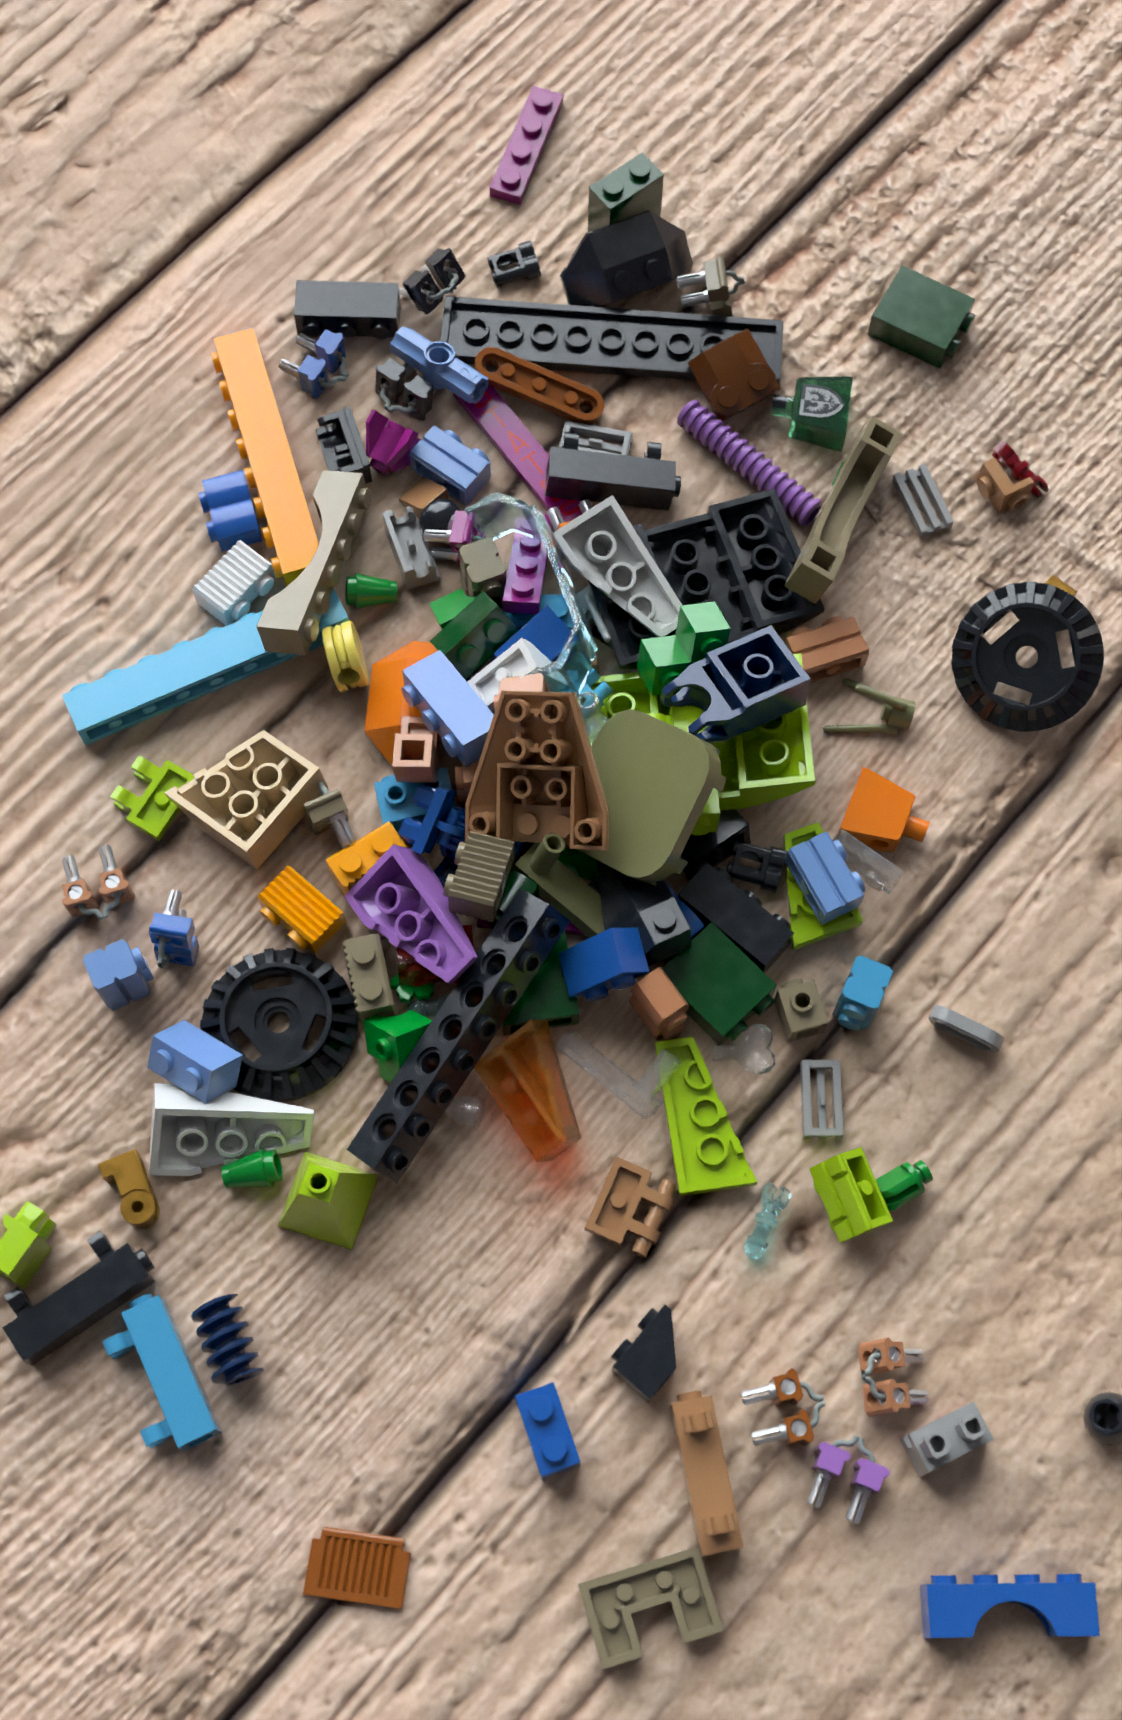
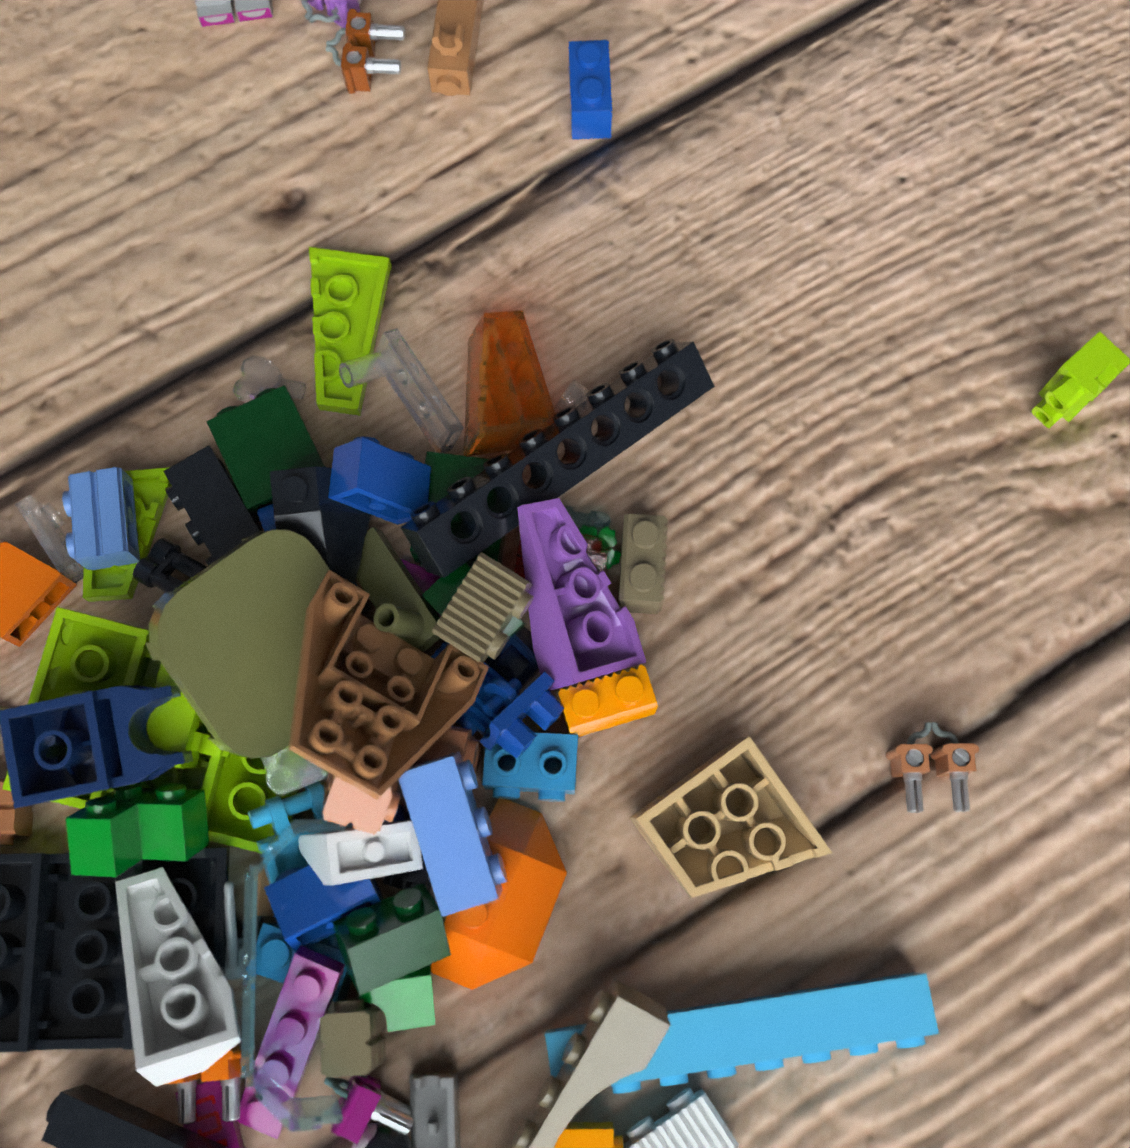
camera: 160 degrees left, 5 degrees up
black brick [2,1230,155,1366] -> none
medium blue brick [83,939,154,1011] -> none
pearl gold leg [98,1149,160,1229] -> none
dark azure brick [102,1294,222,1451] -> none
lime plate [110,756,194,841] -> none
medium blue brick [147,1020,243,1104] -> none
blue piece [149,890,199,968] -> none
white wedge [149,1083,314,1176] -> none
dark blue piece [191,1294,264,1386] -> none
black gear [200,948,358,1102] -> none
green cone [221,1148,283,1189] -> none
light orange brick [258,865,346,954] -> none
lime slope [278,1151,378,1250] -> none
dark orange window [303,1527,411,1609] -> none
dark tan piece [304,781,355,849] -> none
light yellow head [322,621,369,693] -> none
green cone [345,573,397,609] -> none
green brick [363,1010,432,1083] -> none
nougat brick [392,716,440,783] -> none
medium nougat plate [584,1156,677,1257] -> none
black slope [611,1304,676,1403] -> none
nougat brick [629,967,689,1040] -> none
clear light blue piece [744,1182,791,1259] -> none
dark tan brick [774,979,829,1042] -> none
light grey tile [800,1060,844,1139] -> none
lime brick [809,1147,893,1243] -> none
dark azure brick [832,955,893,1031] -> none
nougat piece [858,1337,929,1417] -> none
green arm [876,1160,933,1211] -> none
light grey tile [928,1005,1005,1053] -> none

